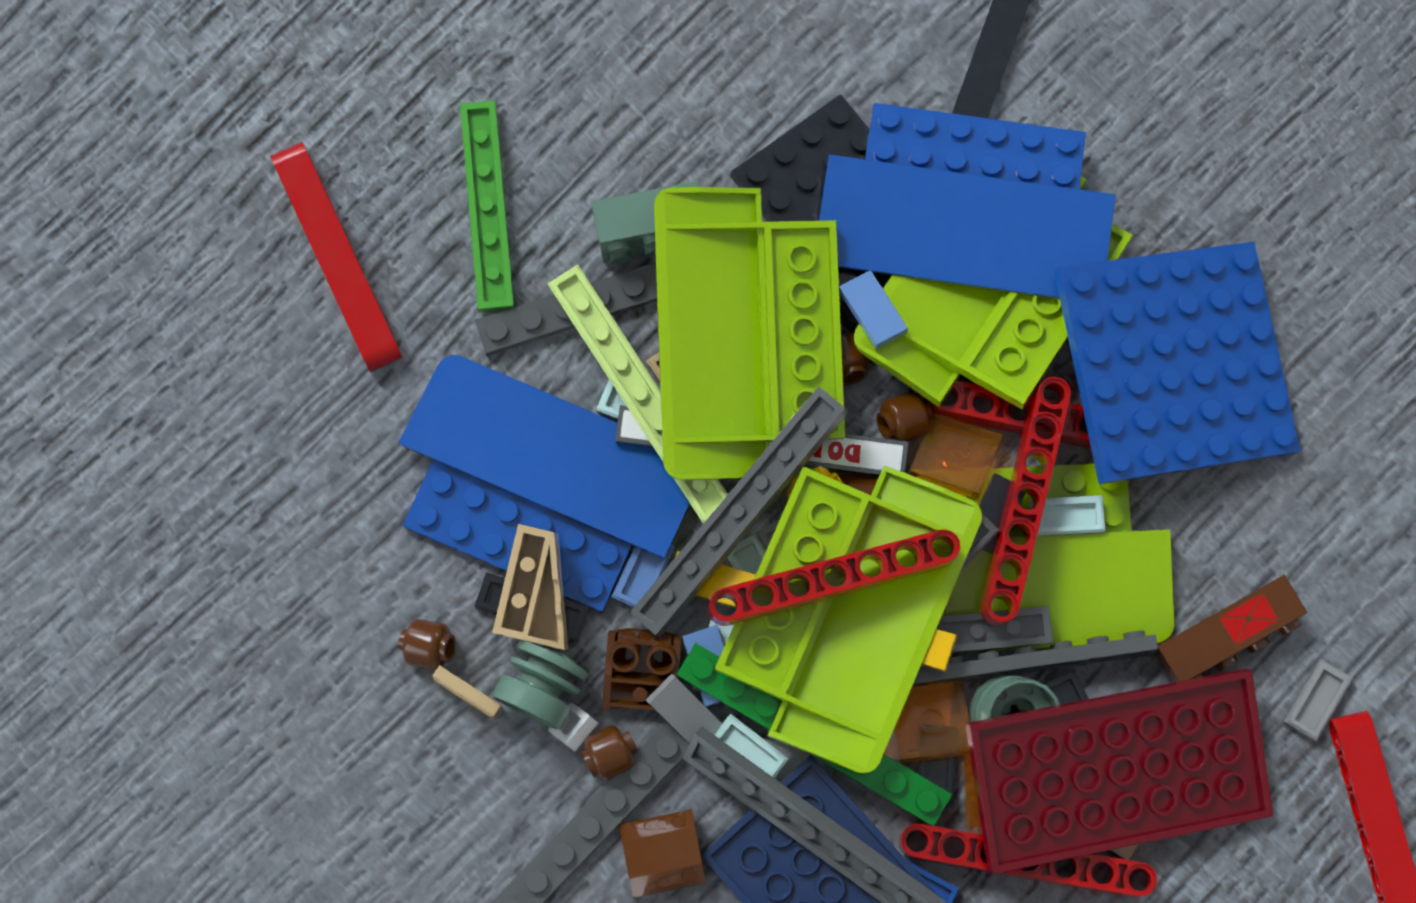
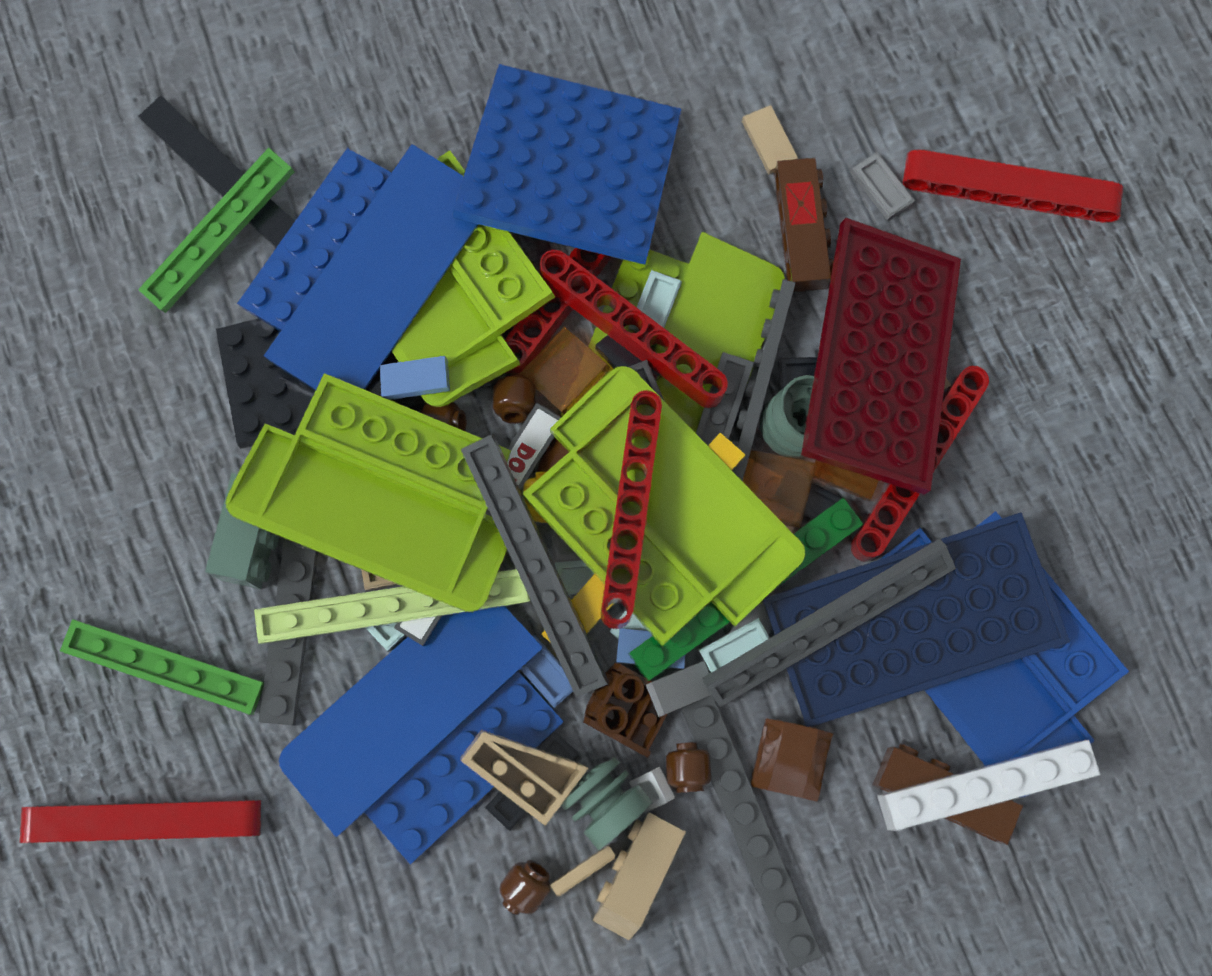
camera: 70 degrees left, 0 degrees up
none -> bright green plate [138,147,295,313]
none -> tan wedge [592,812,686,940]
none -> tan tile [742,105,798,175]

